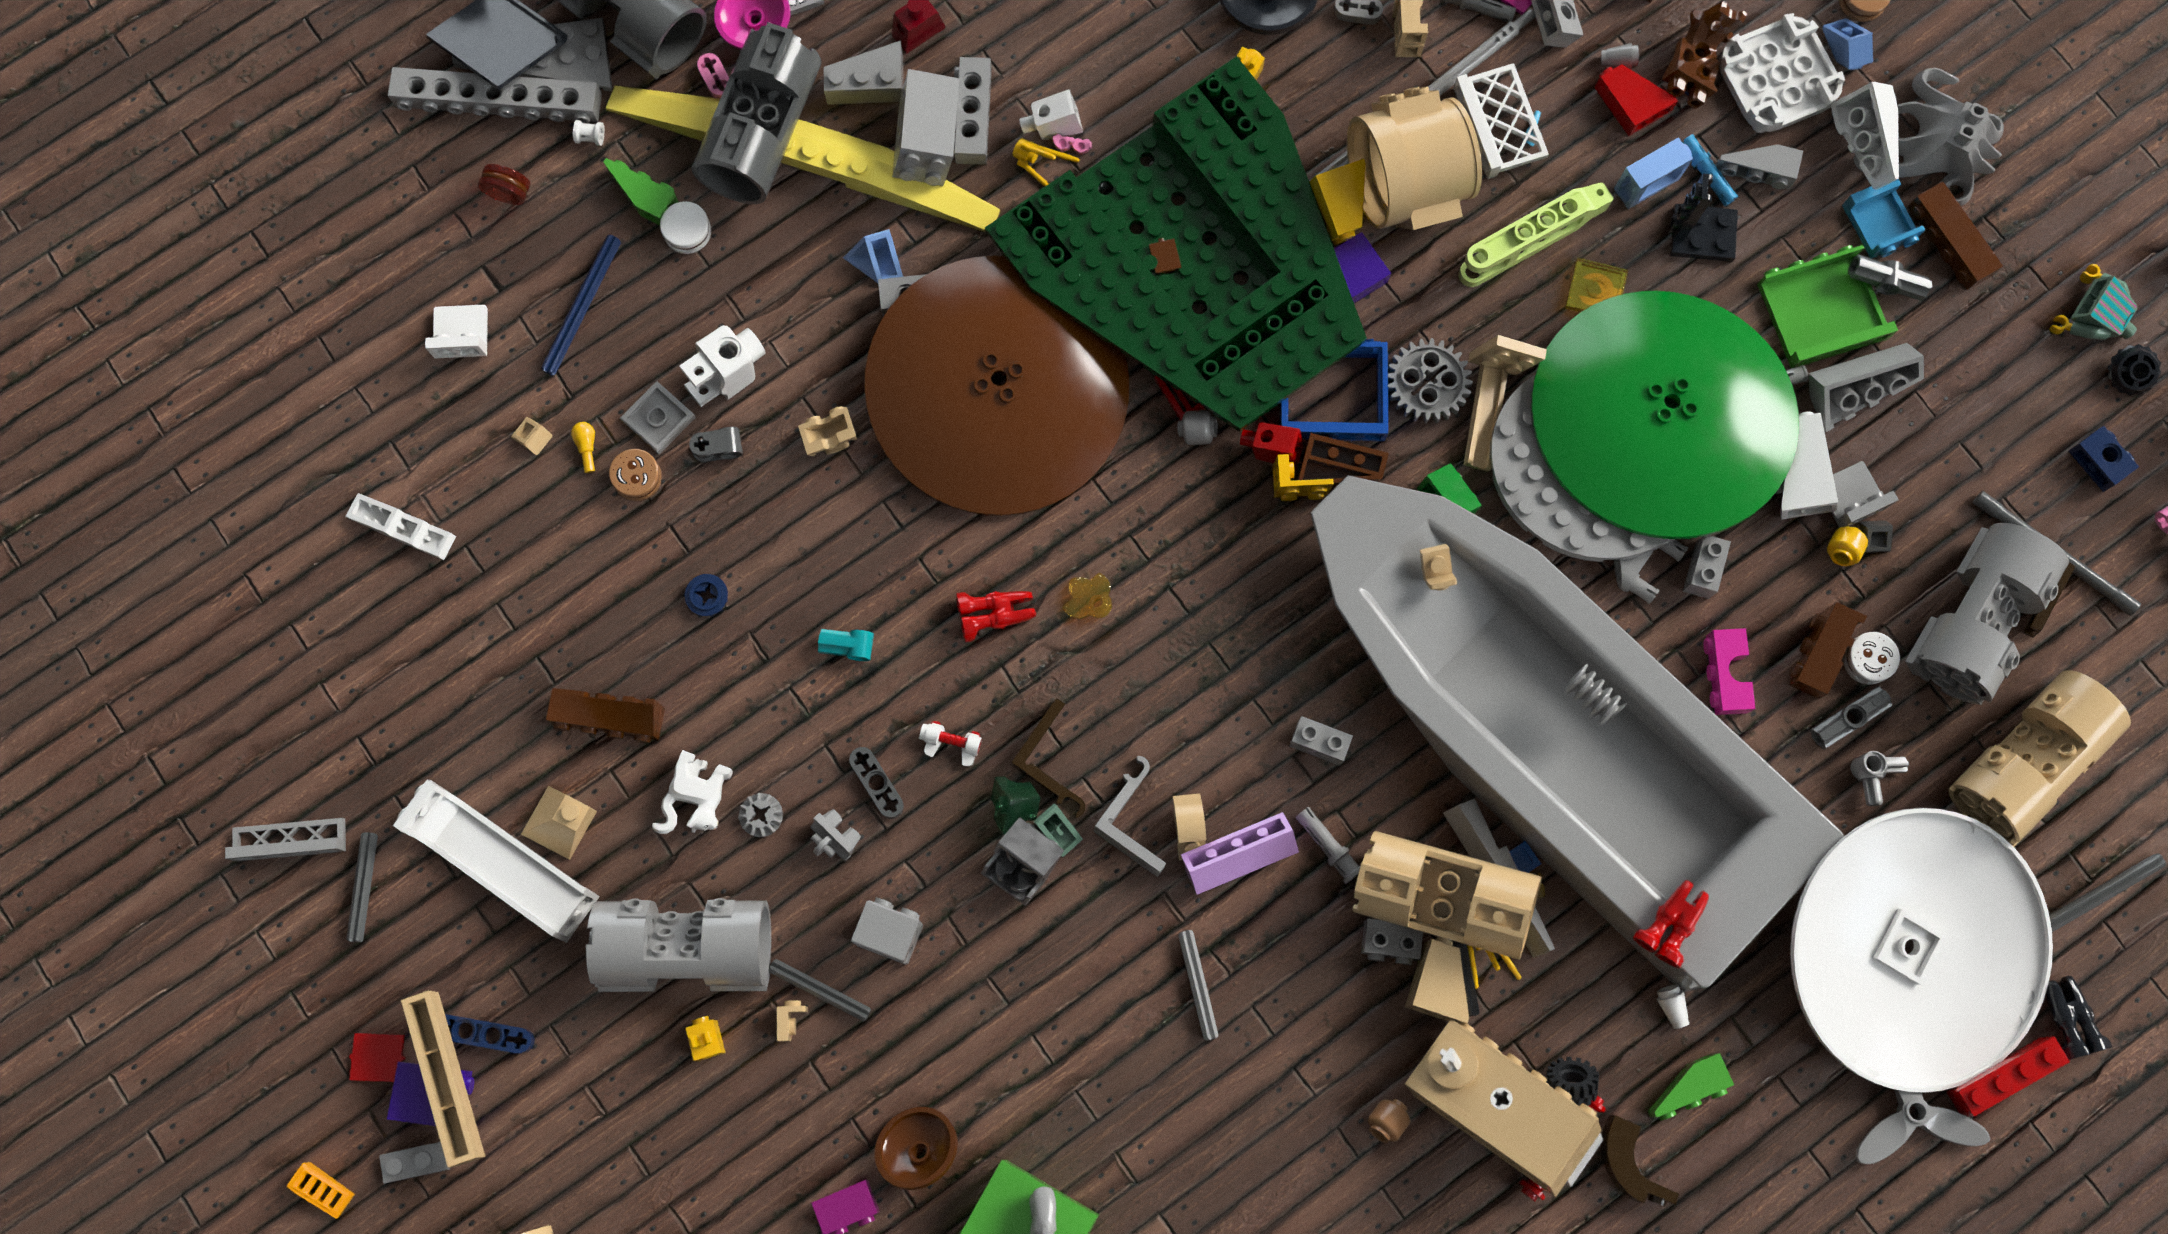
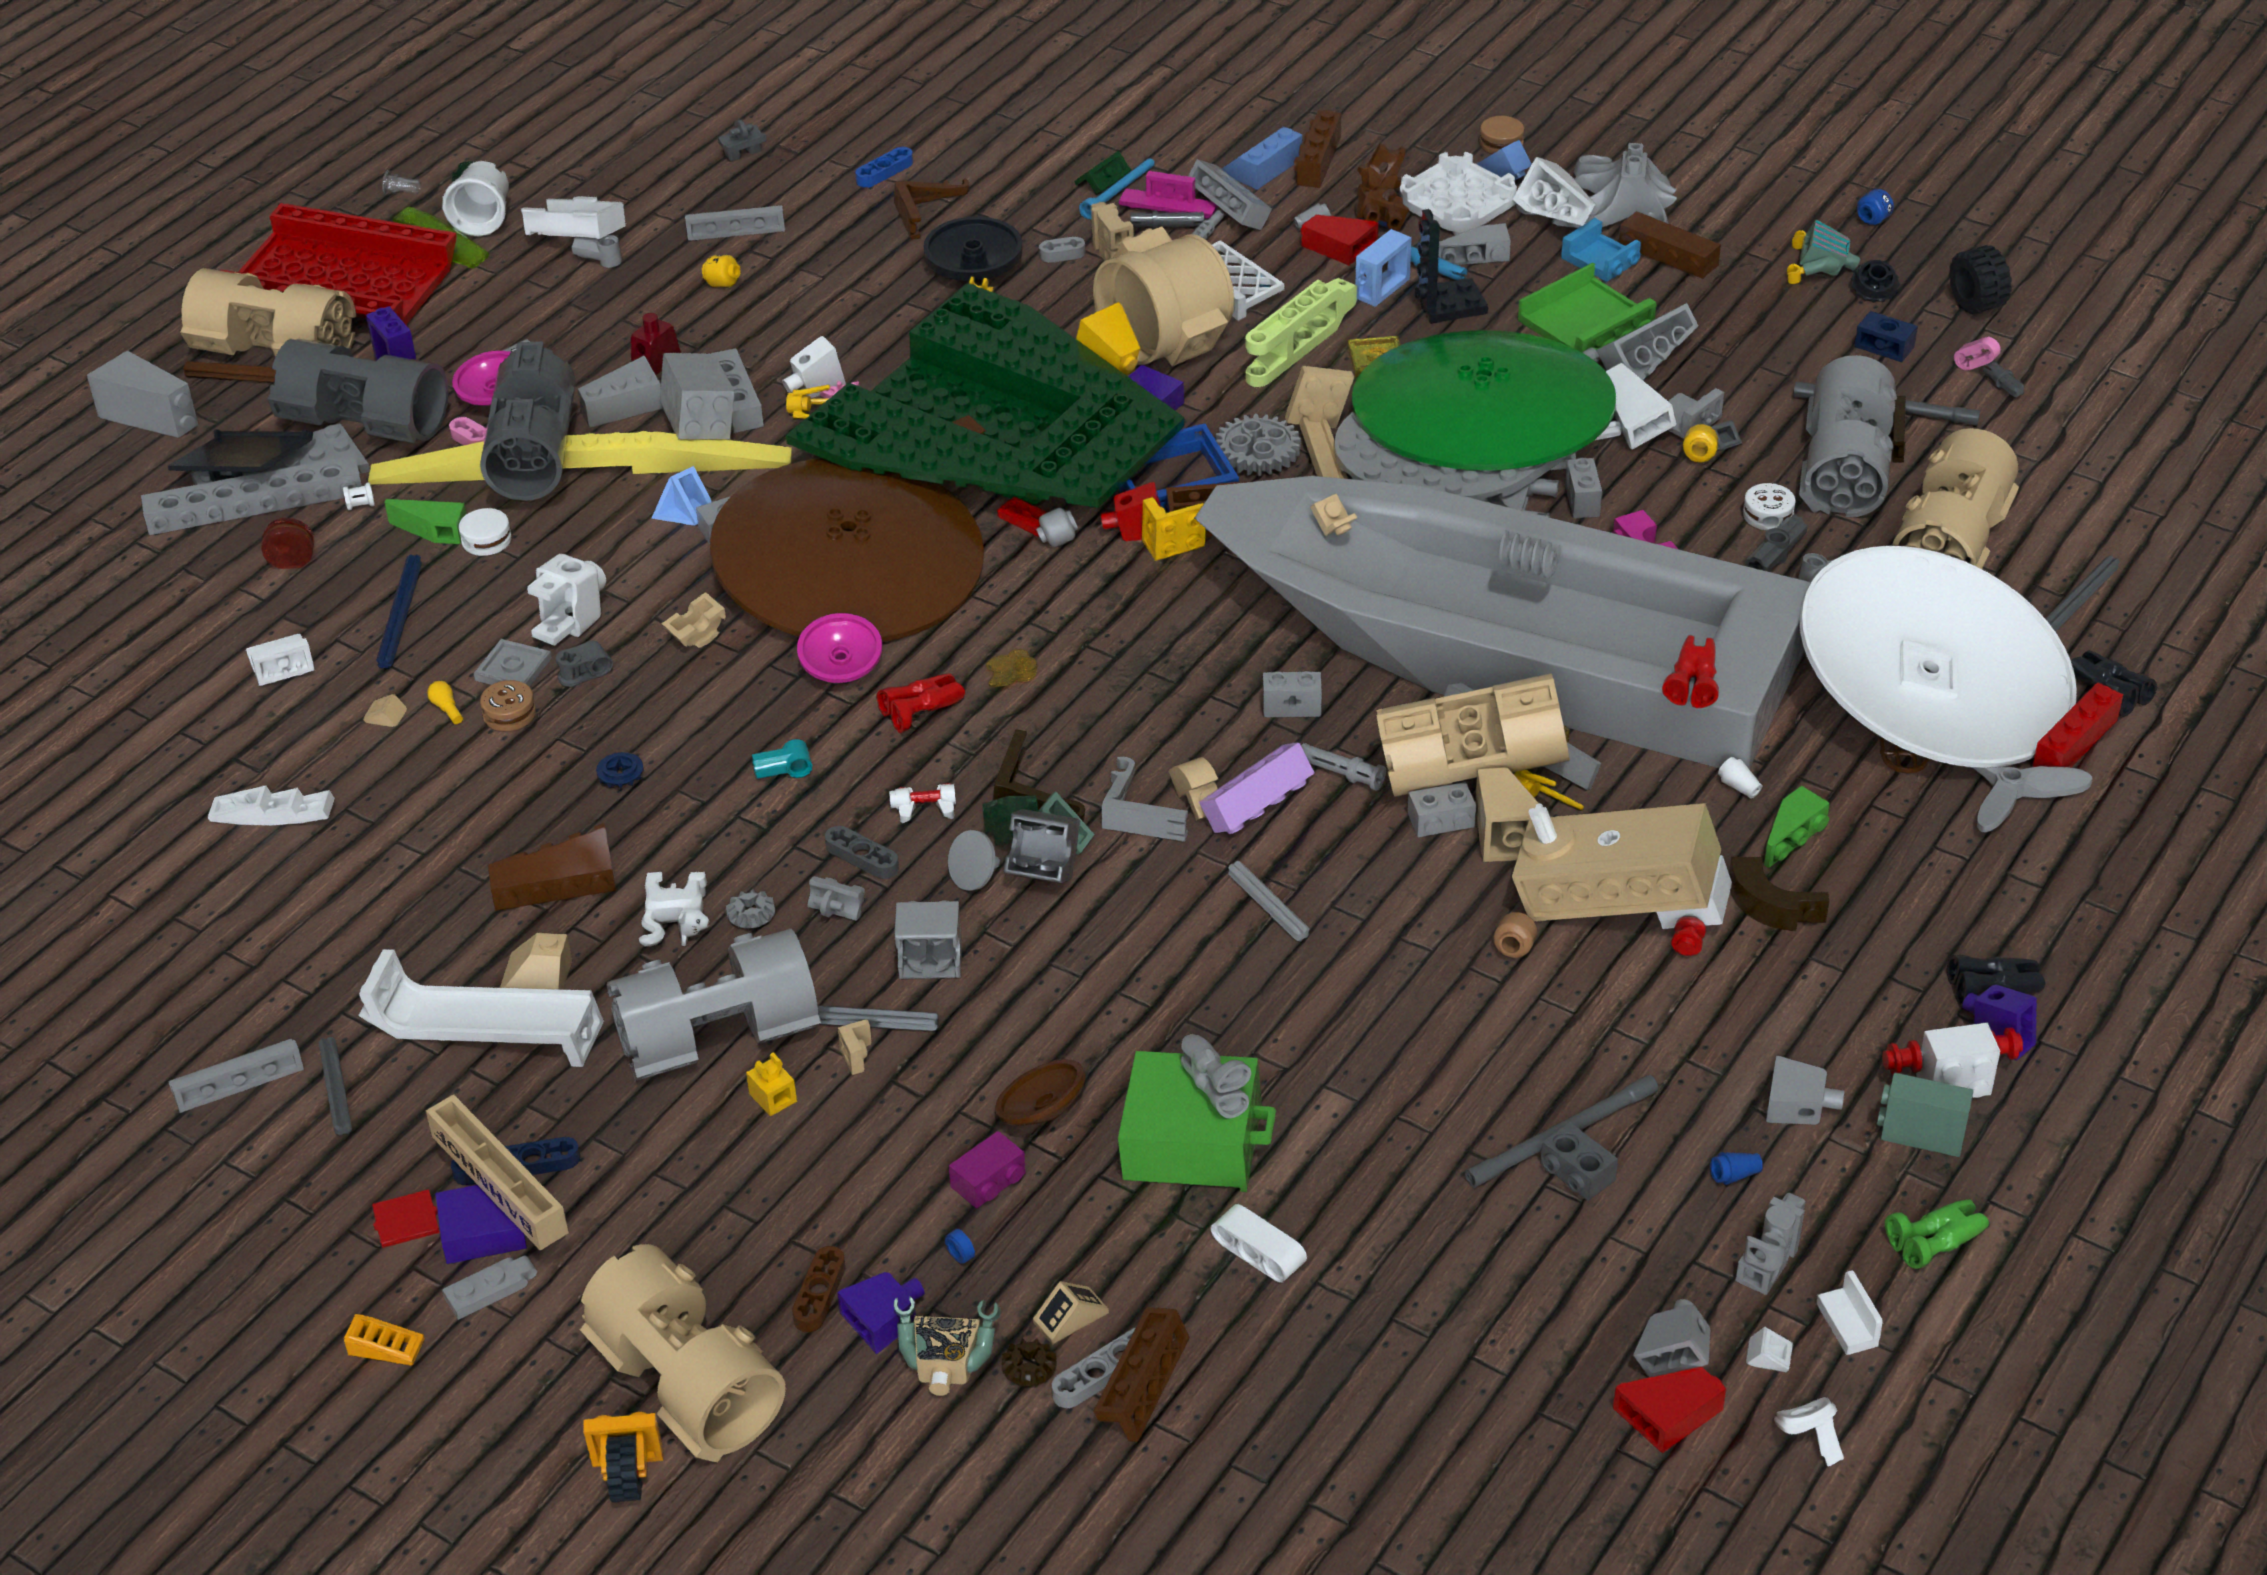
camera: 20 degrees left, 35 degrees down
reddish brown wedge [1789,602,1867,699] -> none
dark grey piece [1848,255,1932,301] -> none
none -> dark pink dish [797,613,882,683]
none -> light grey shield [948,830,1000,891]

